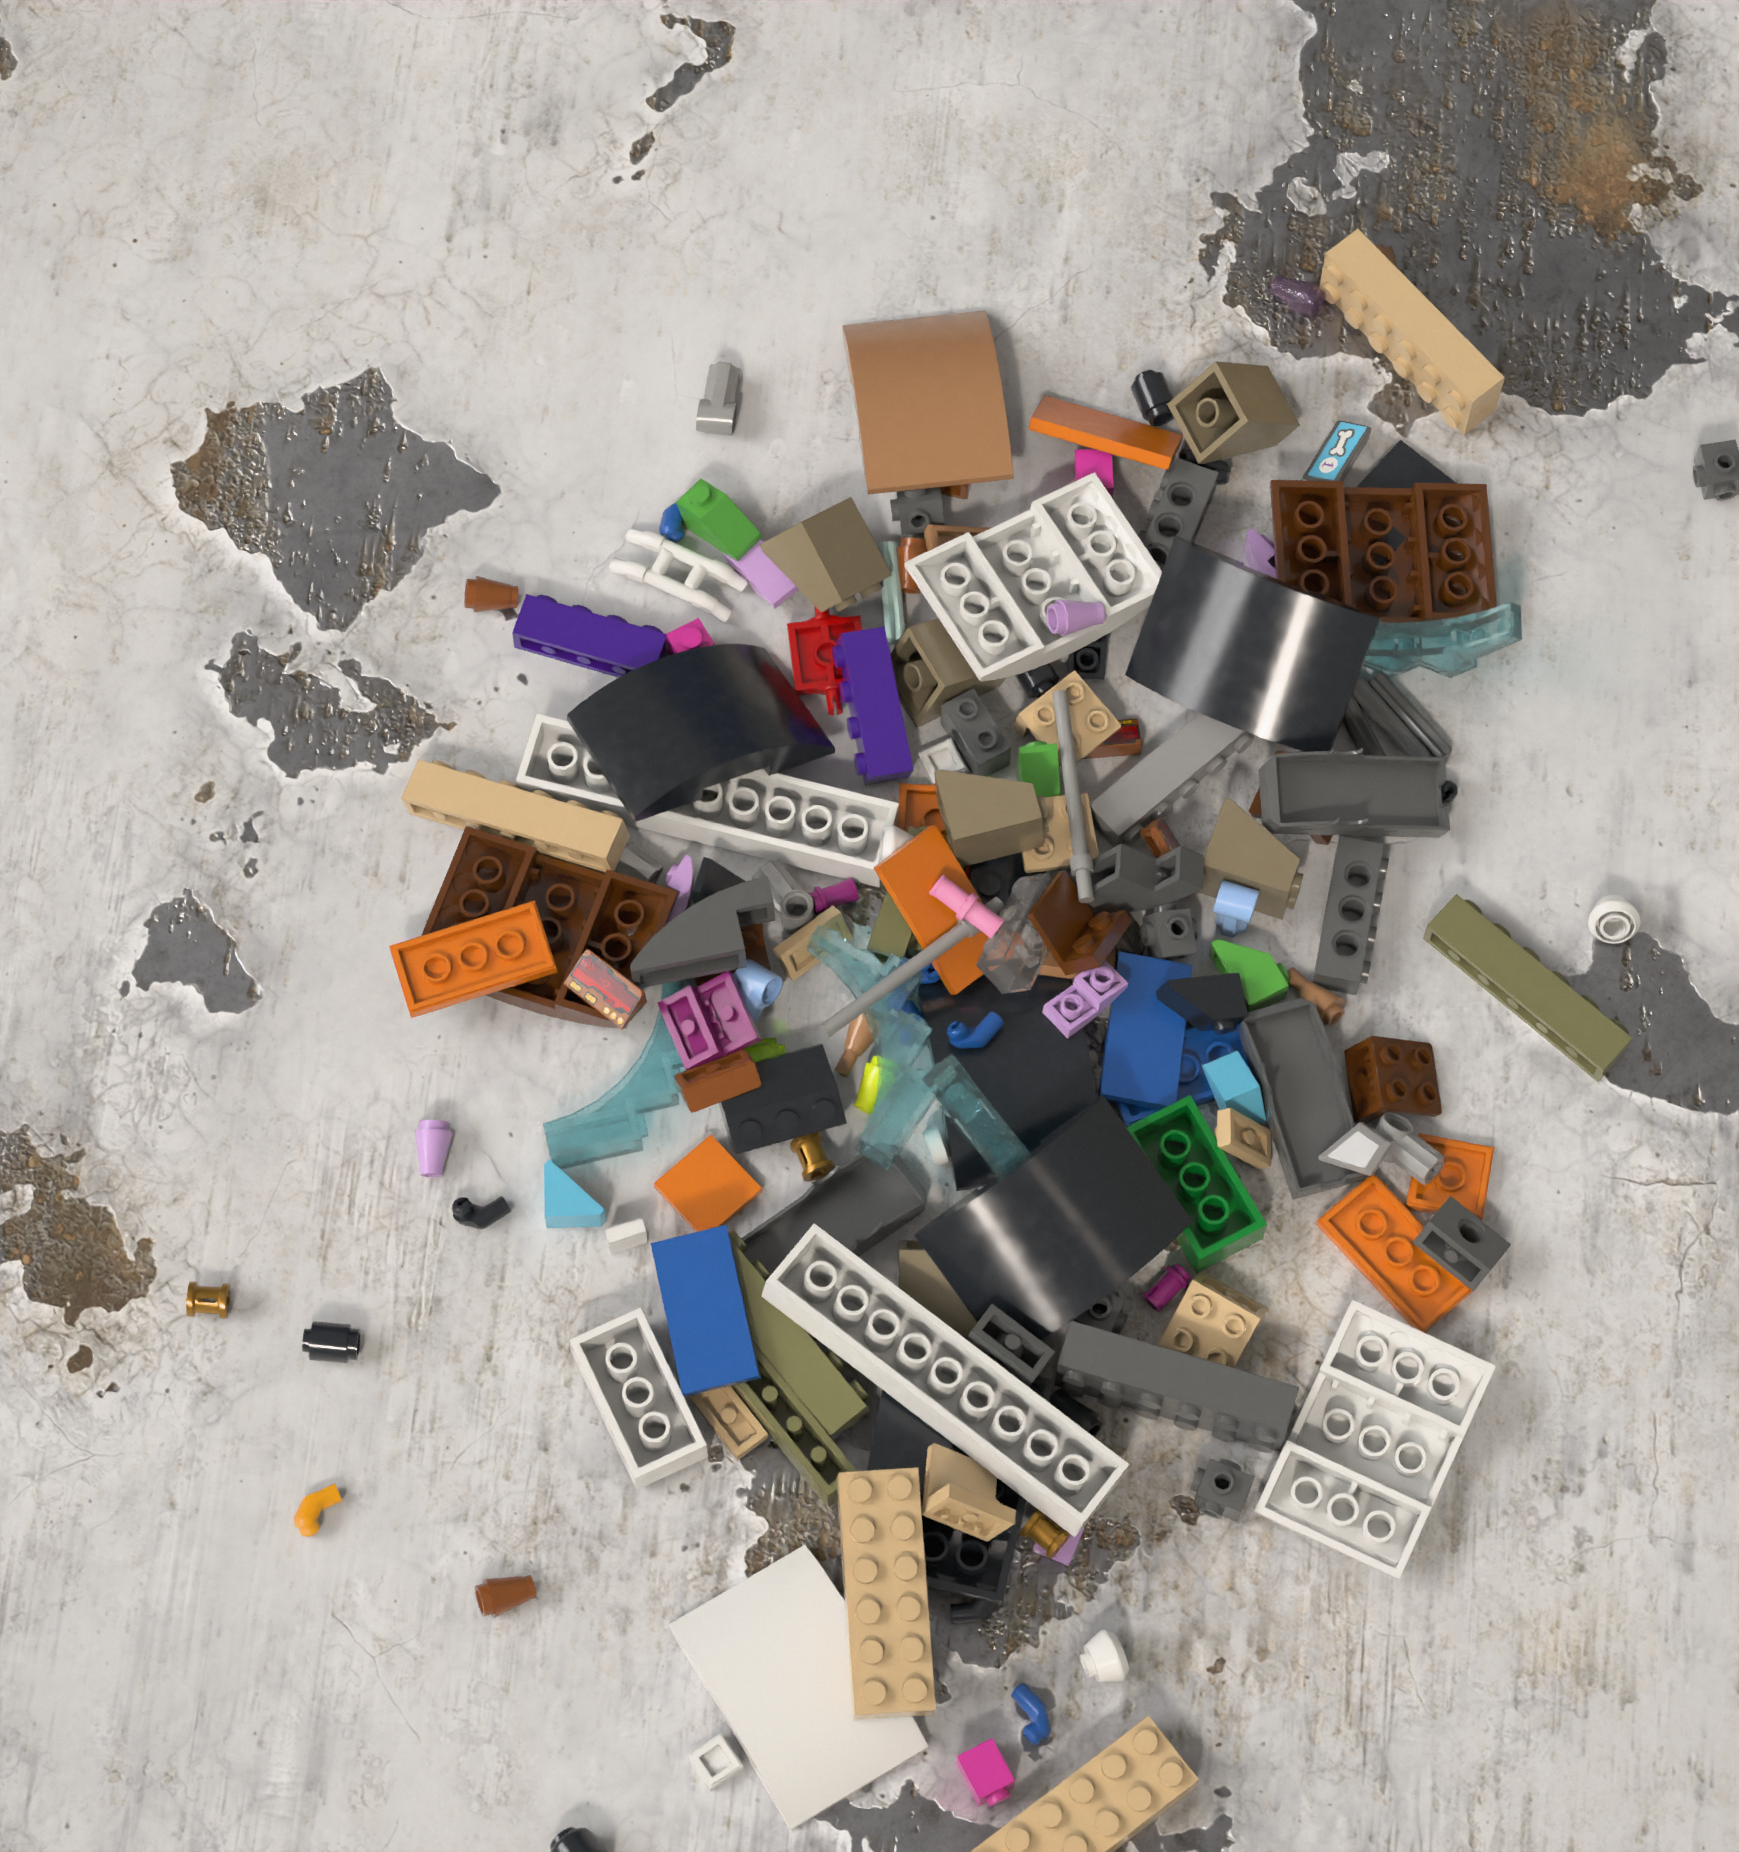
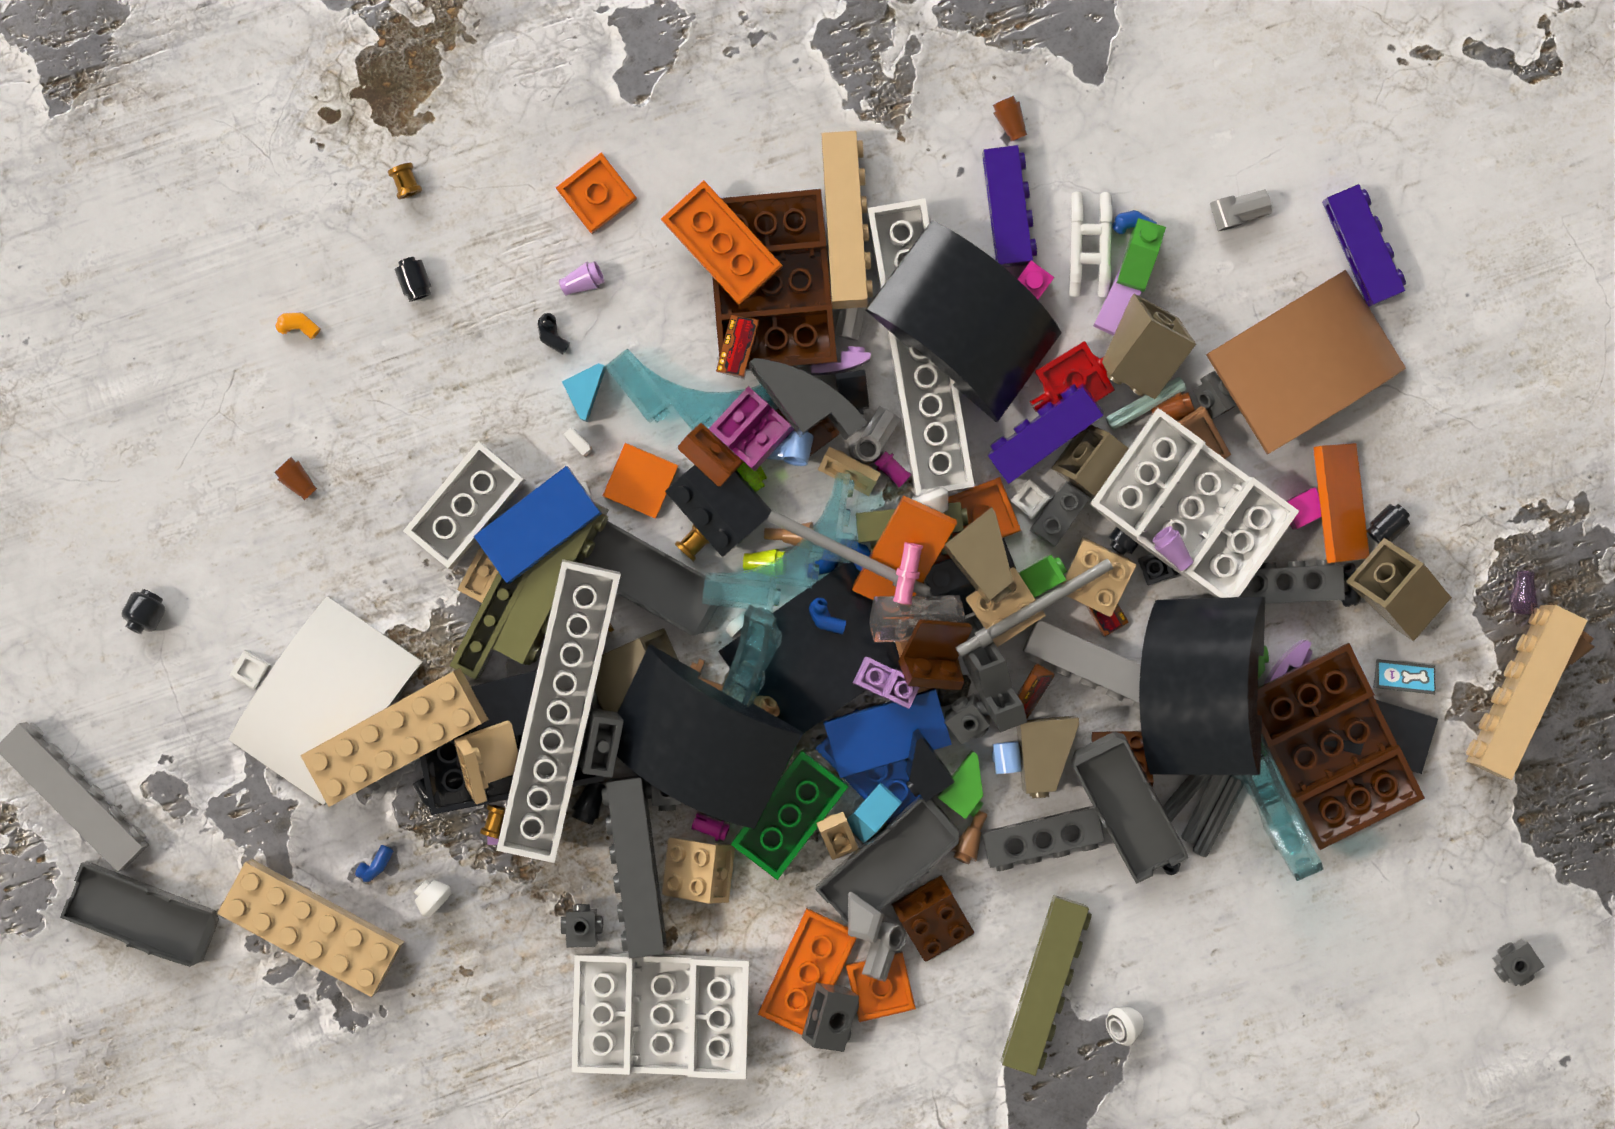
camera: 75 degrees right, 20 degrees up
dark pink brick [956,1738,1015,1807] -> none
none -> orange tile [556,152,637,234]
none -> dark purple brick [1322,184,1406,307]

